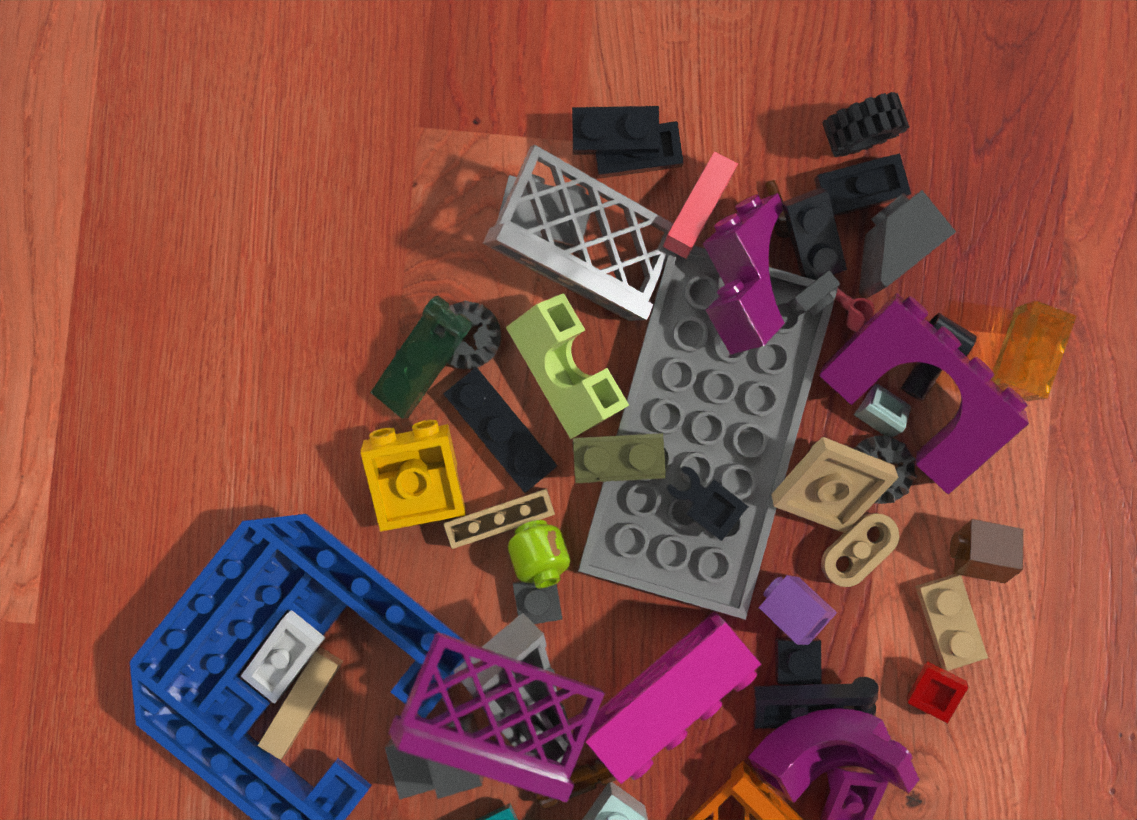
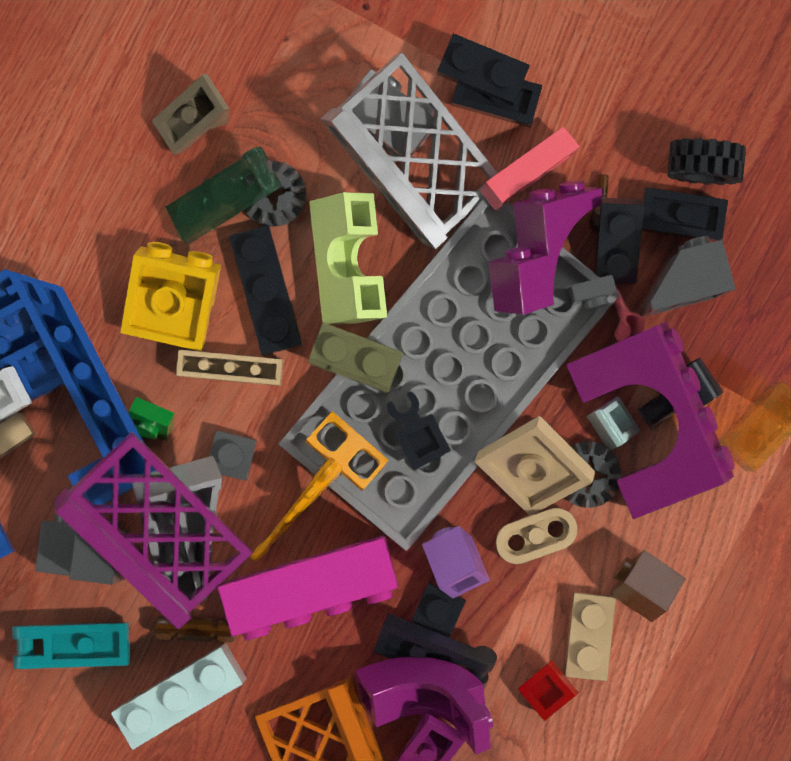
camera: 30 degrees right, 0 degrees up
lime head [508,520,570,589] -> none
none -> green plate [129,397,175,441]
none -> dark tan slope [152,73,230,155]
none -> light orange piece [251,411,389,562]

